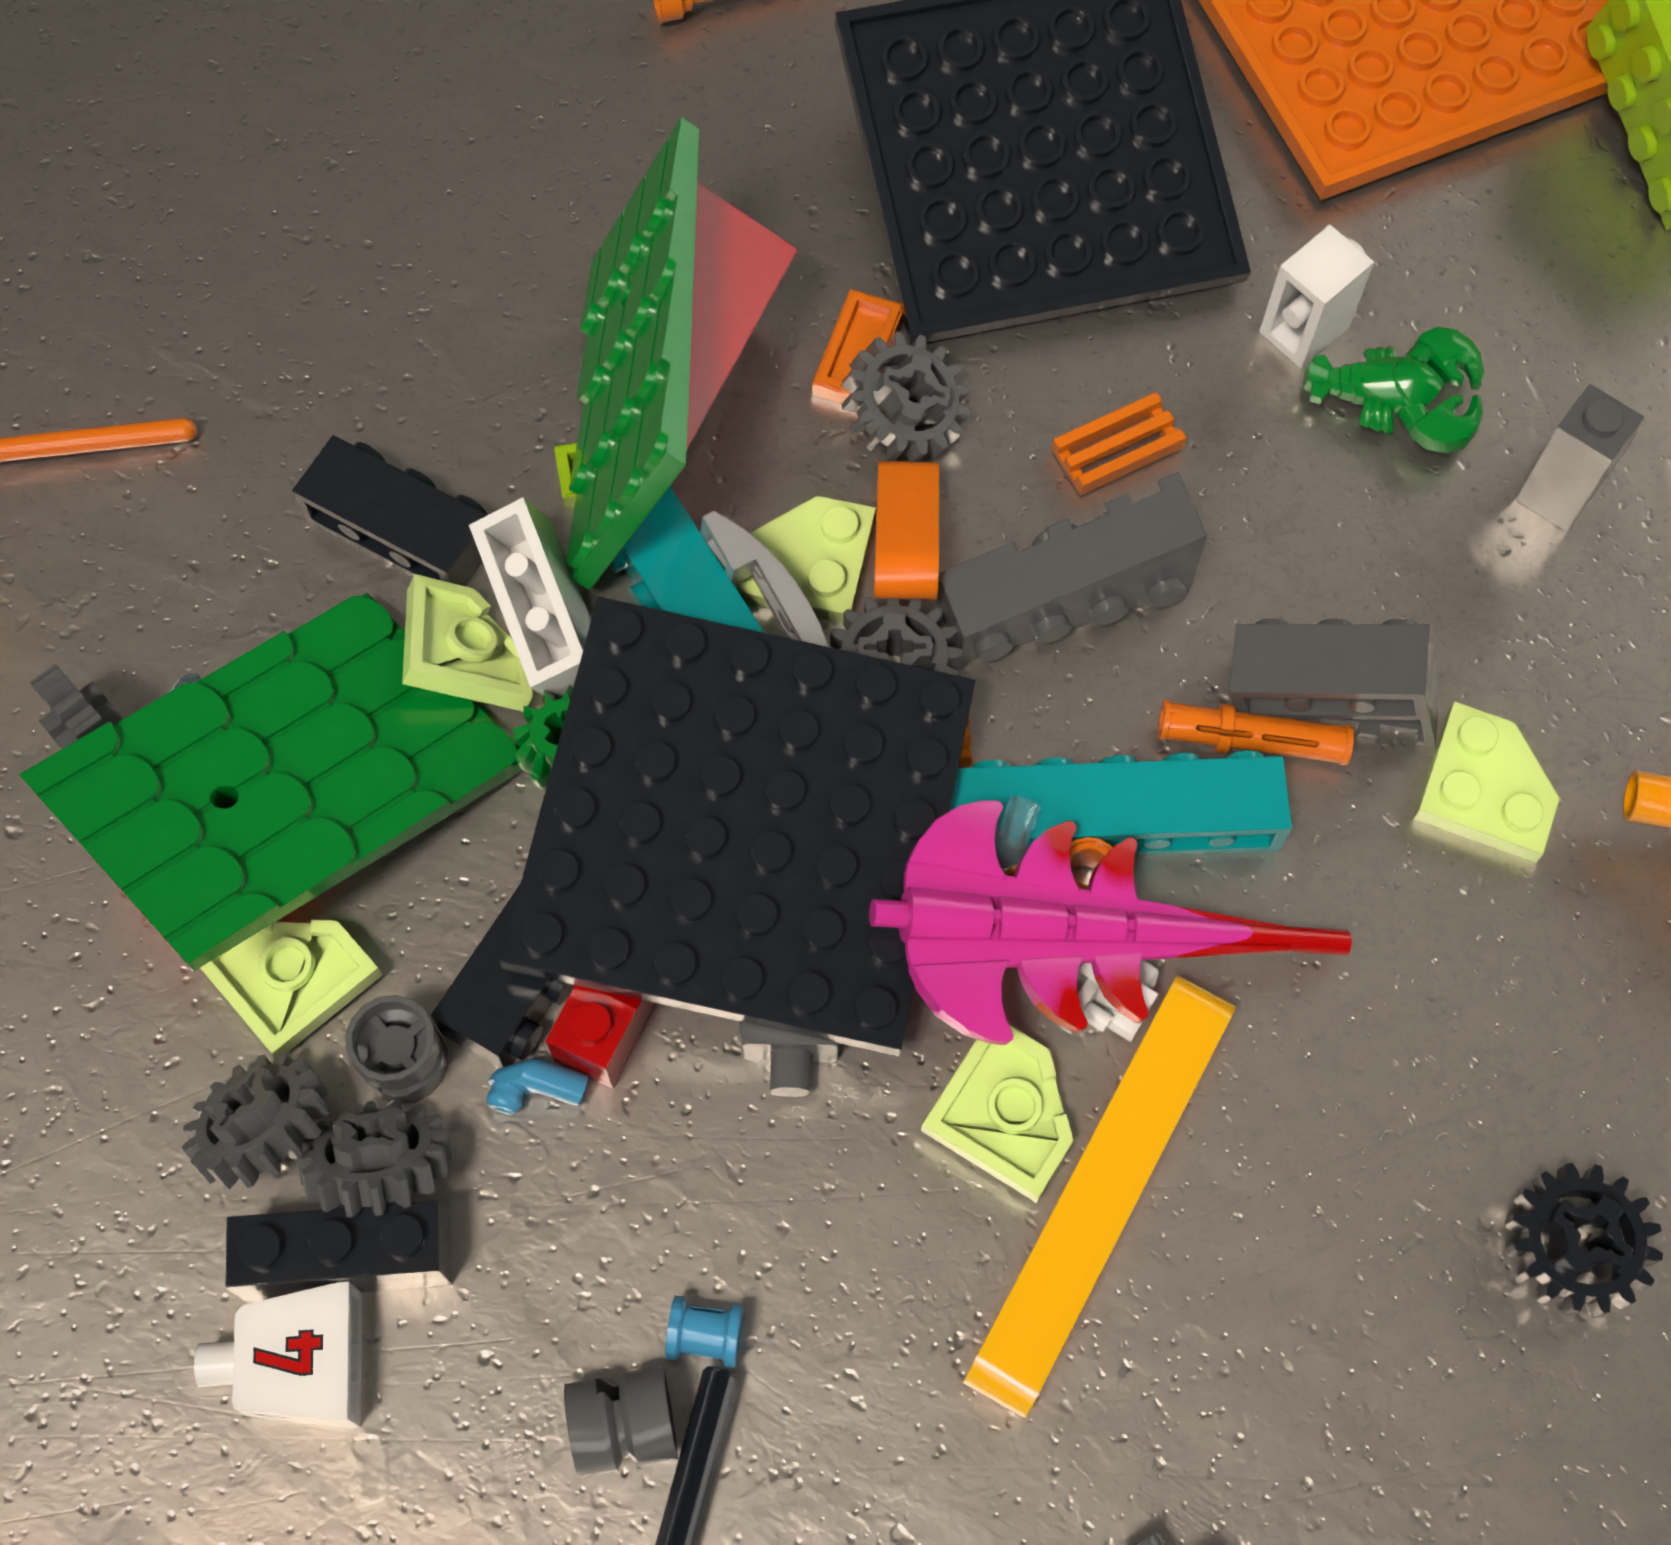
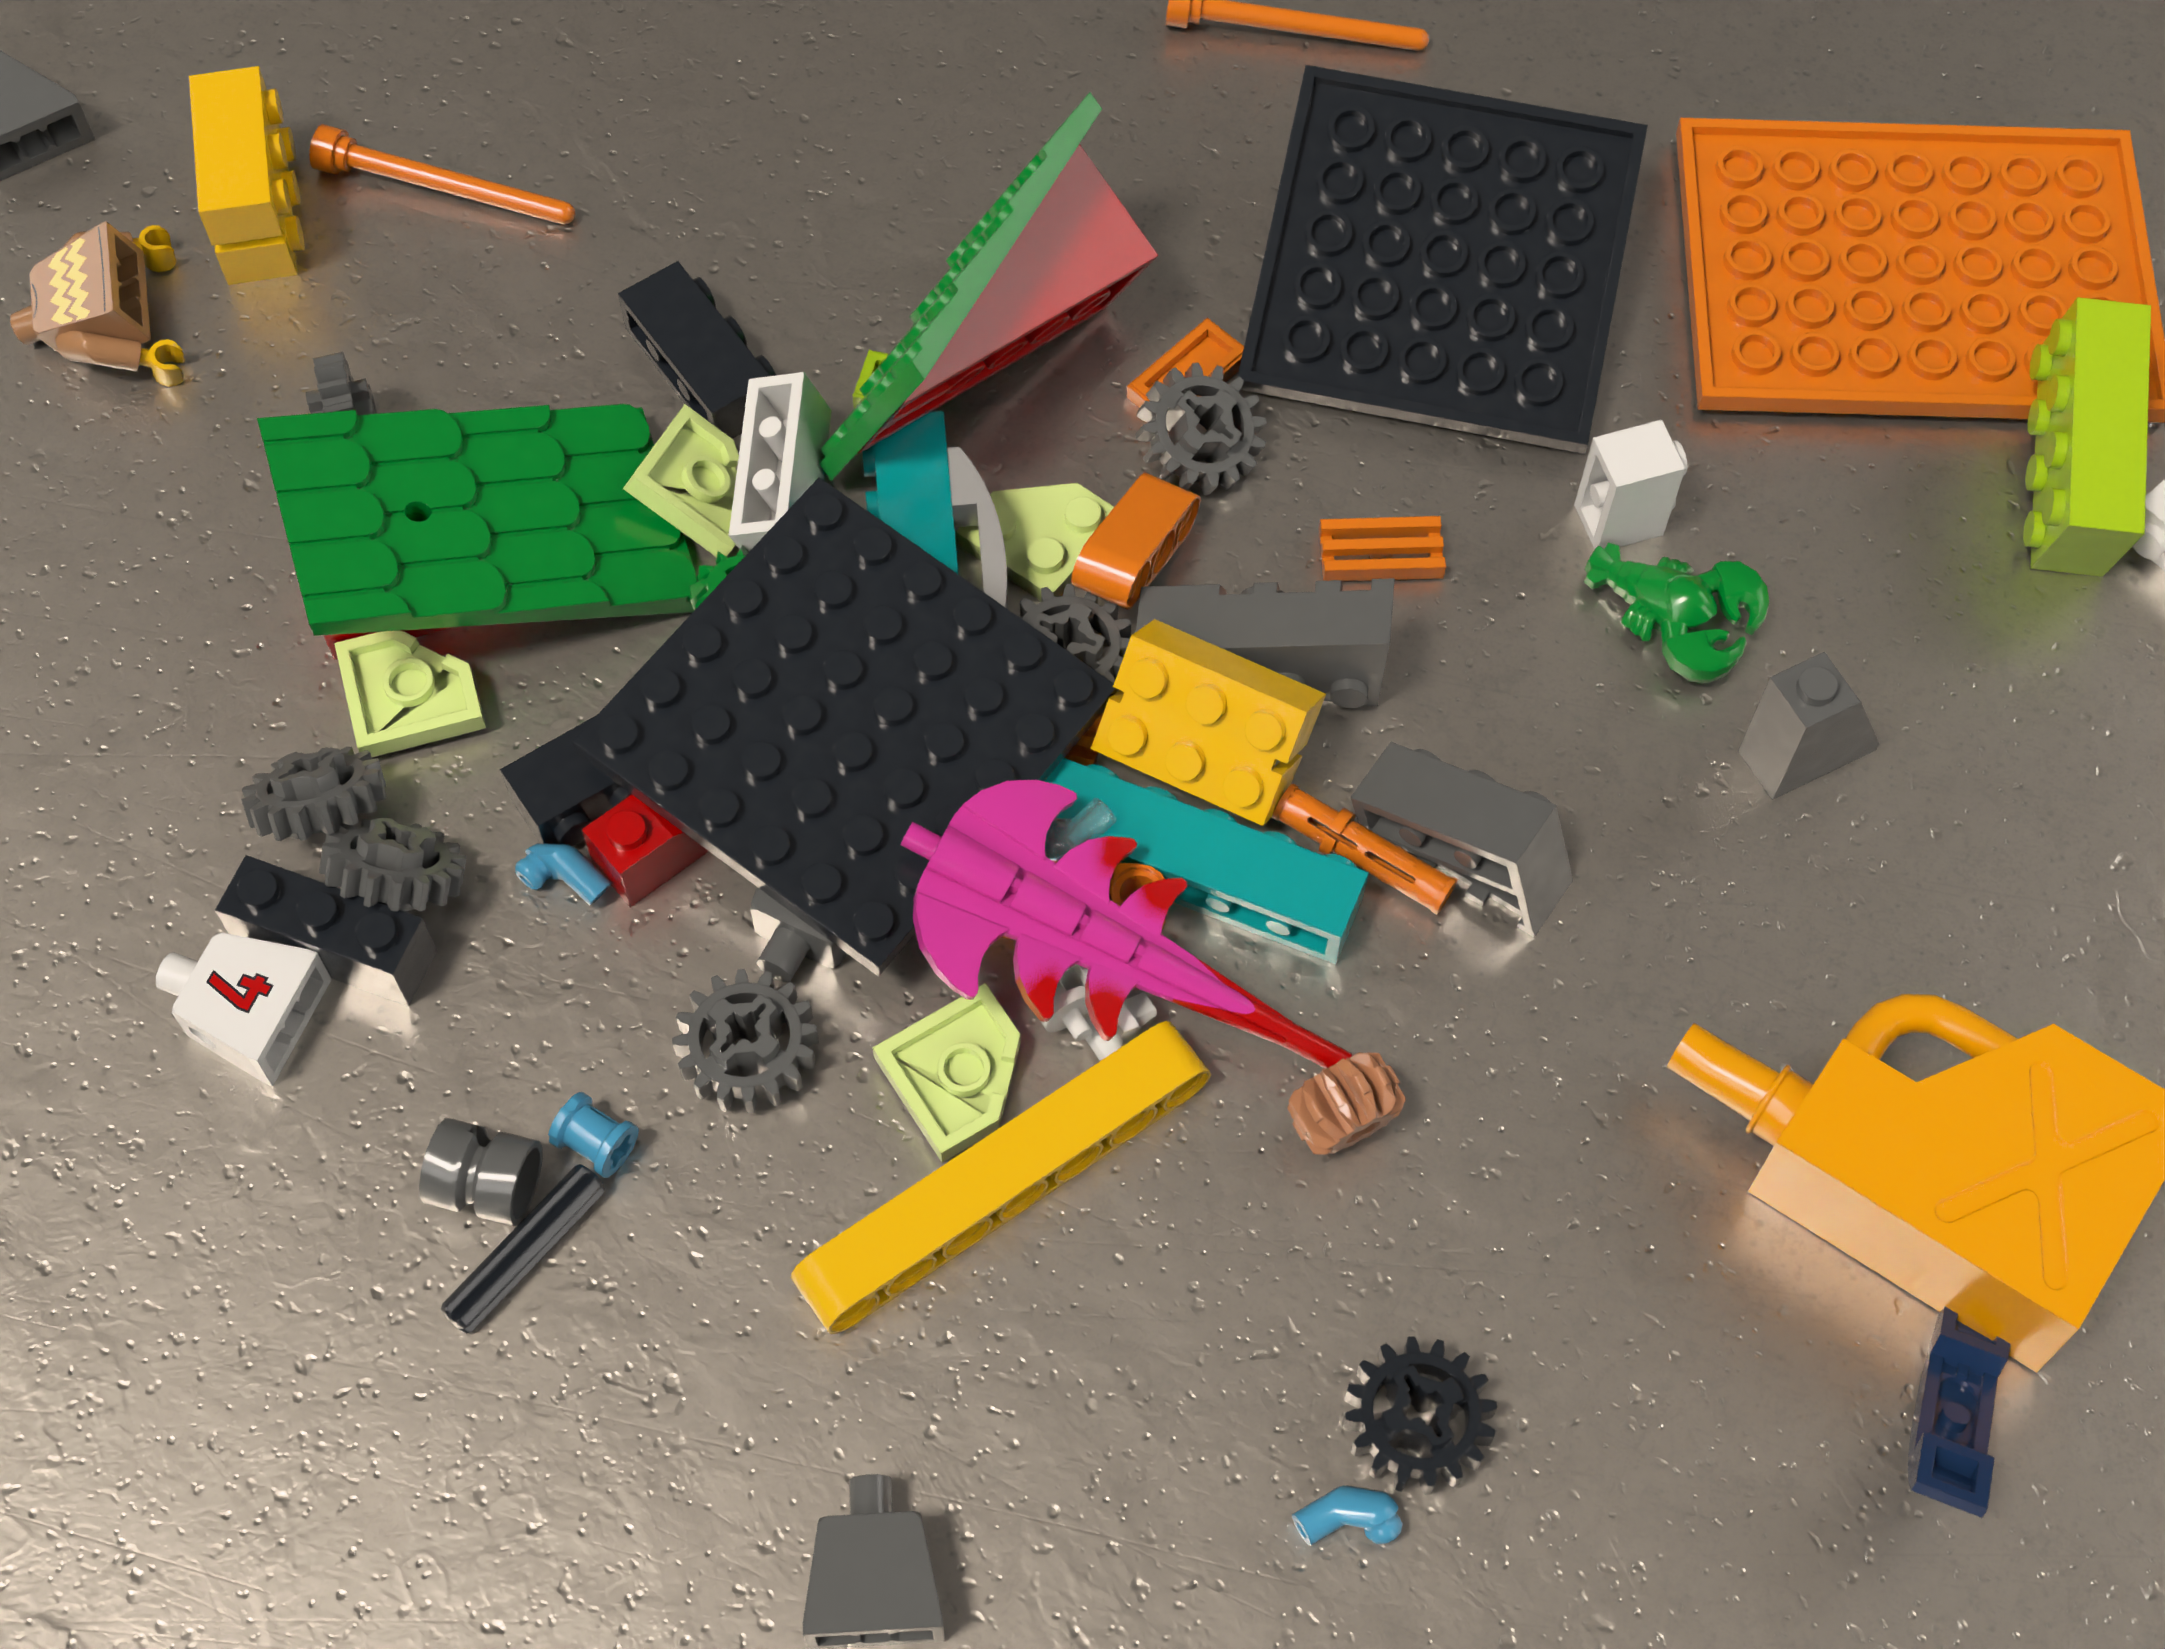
camera: 25 degrees right, 5 degrees down
dark grey wheel [345,995,448,1104] -> none
yellowish green plate [1413,701,1560,863] -> none
none -> dark grey gear [672,969,819,1113]
none -> yellow piece [1091,619,1326,826]
none -> nougat gear [1287,1052,1406,1155]
none -> dark azure arm [1292,1485,1403,1546]

